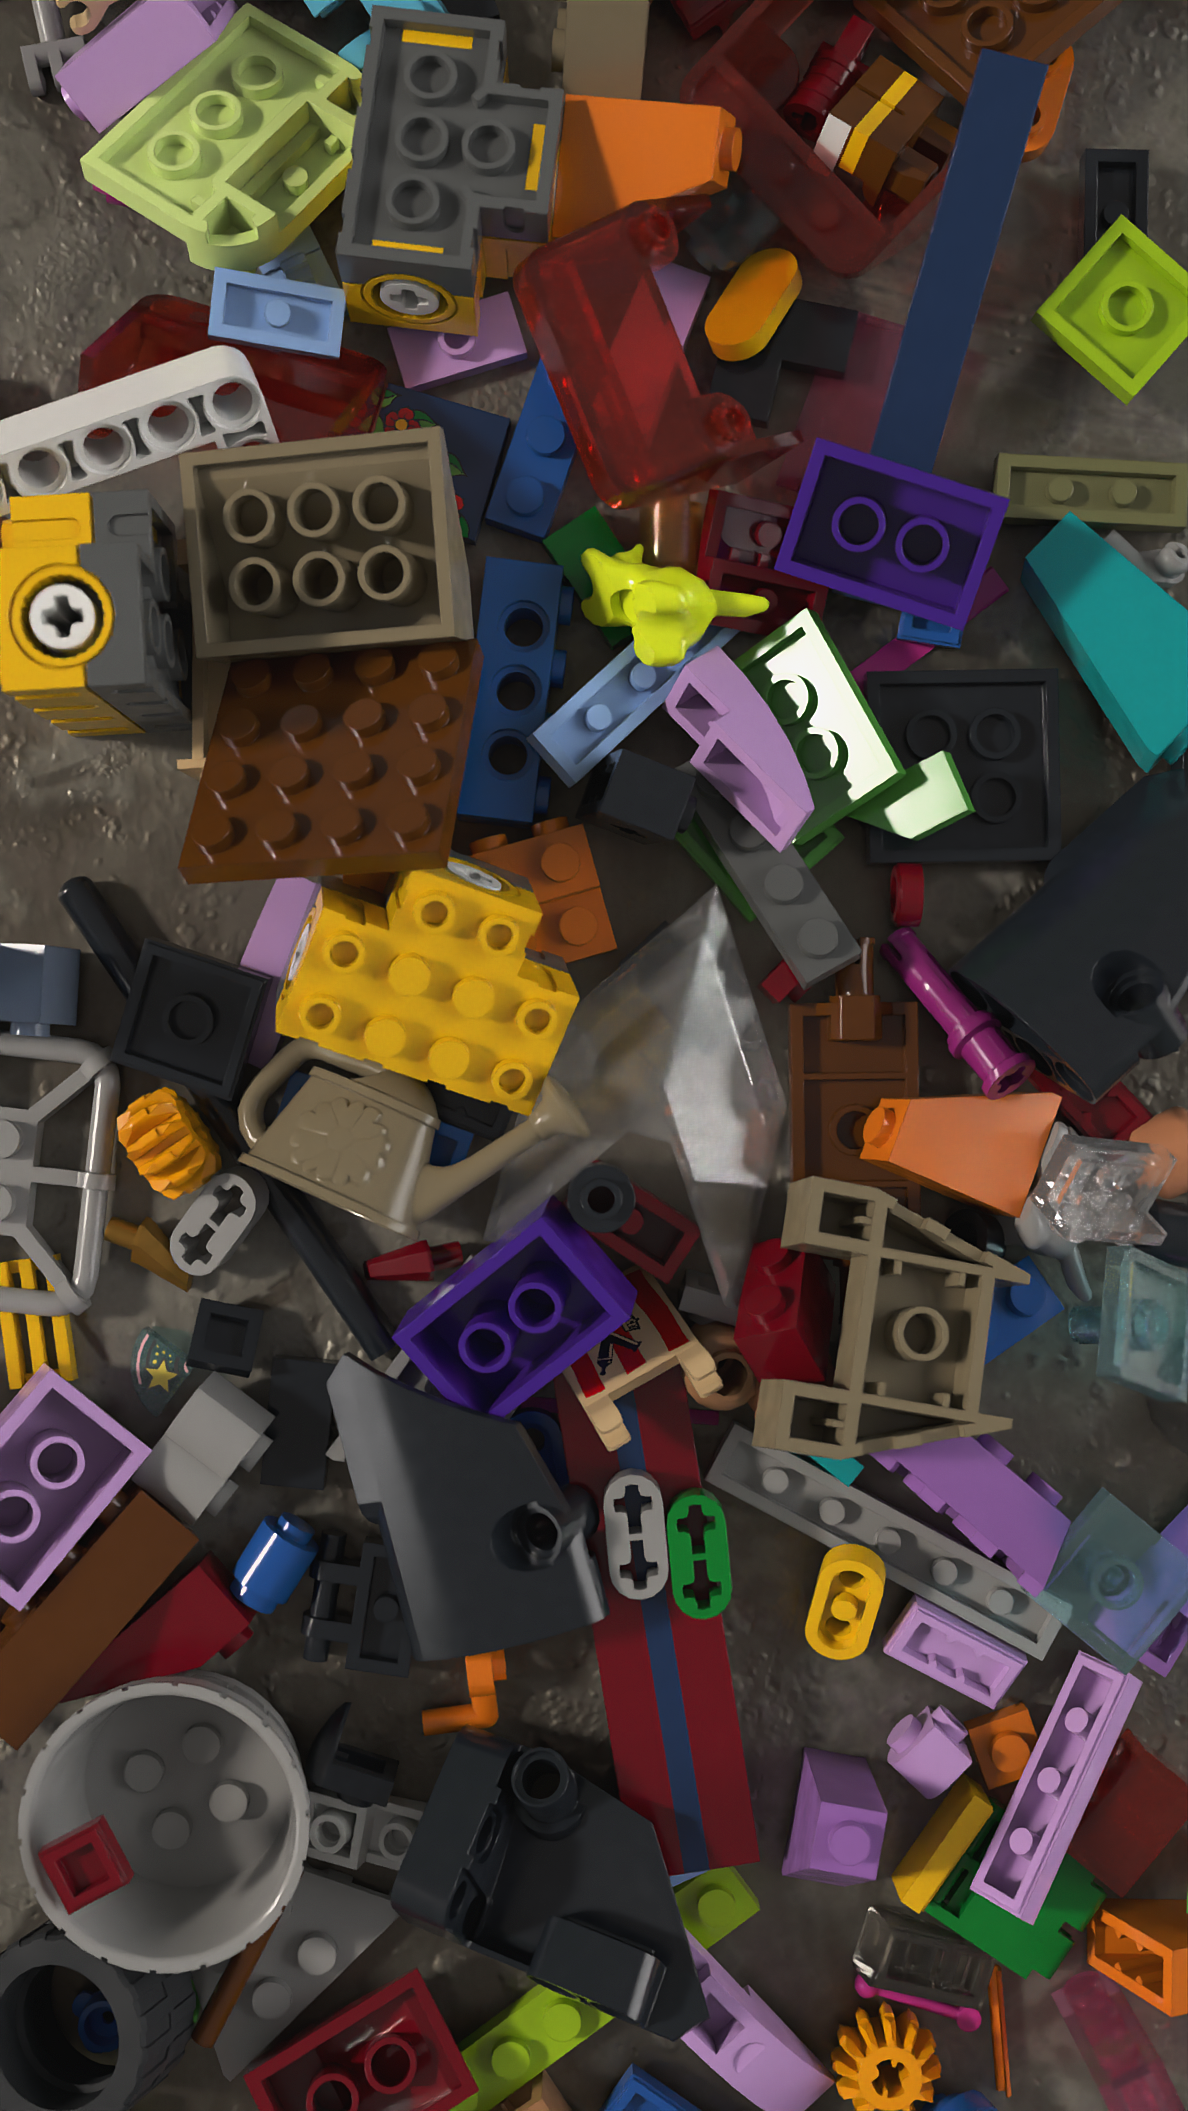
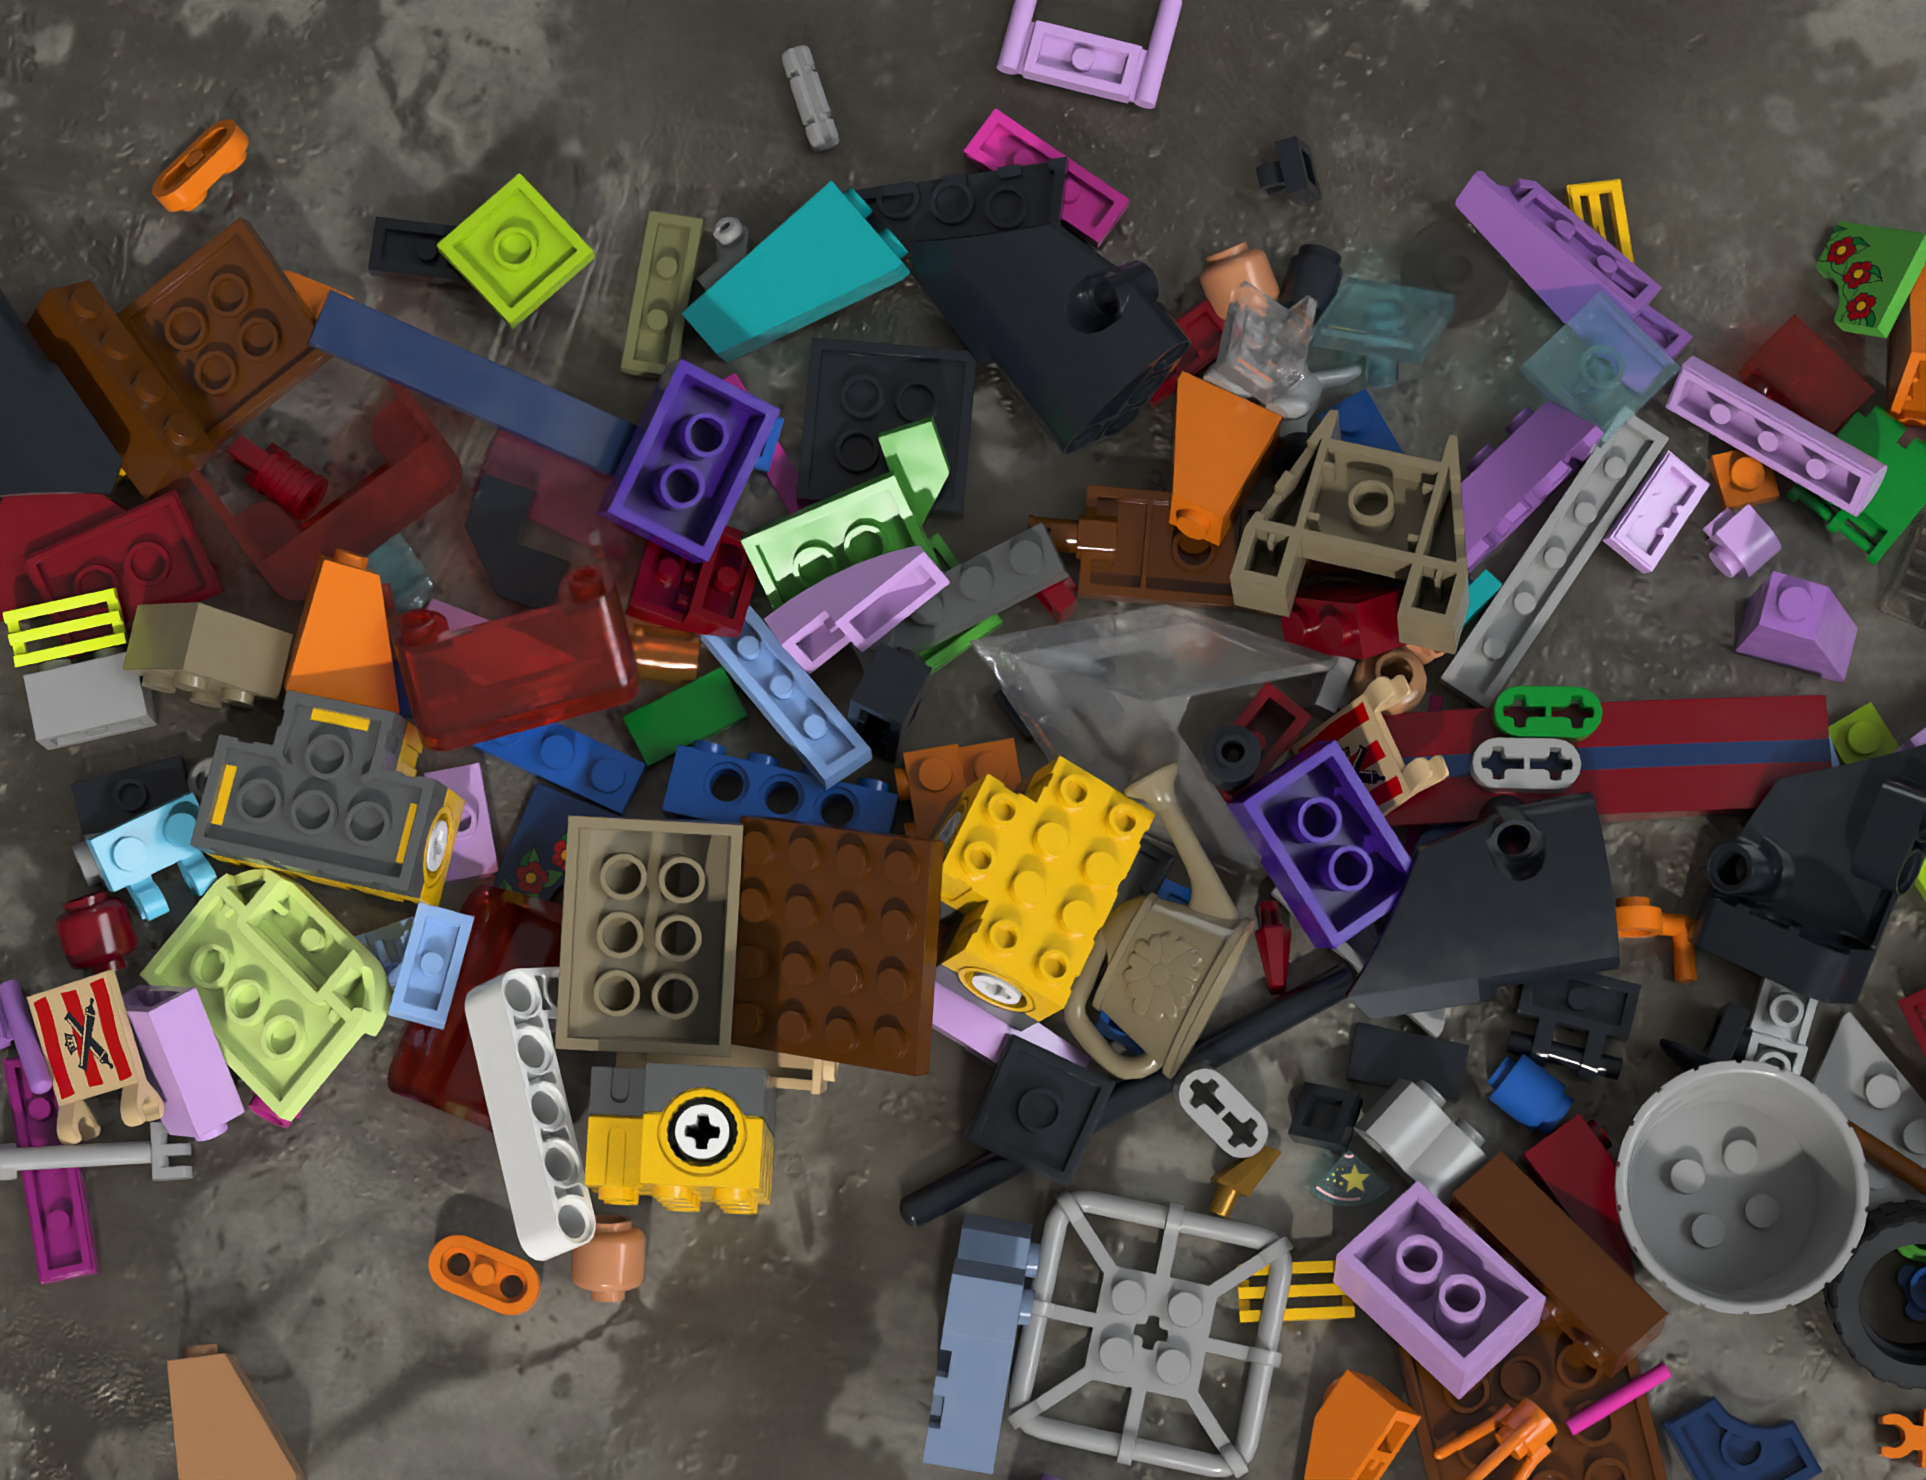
camera: 85 degrees left, 10 degrees down
dark red tile [37,1814,135,1915] -> none
light orange gear [117,1087,222,1200] -> none
neon yellow animal [581,544,769,668] -> none
yellow tile [705,248,803,361] -> none
yellow plate [805,1544,886,1660] -> none
reddish brown hips [807,55,958,207] -> none
magenta pin [879,927,1036,1100] -> none
dark red tile [889,863,924,927] -> none
yellow tile [891,1773,993,1914] -> none

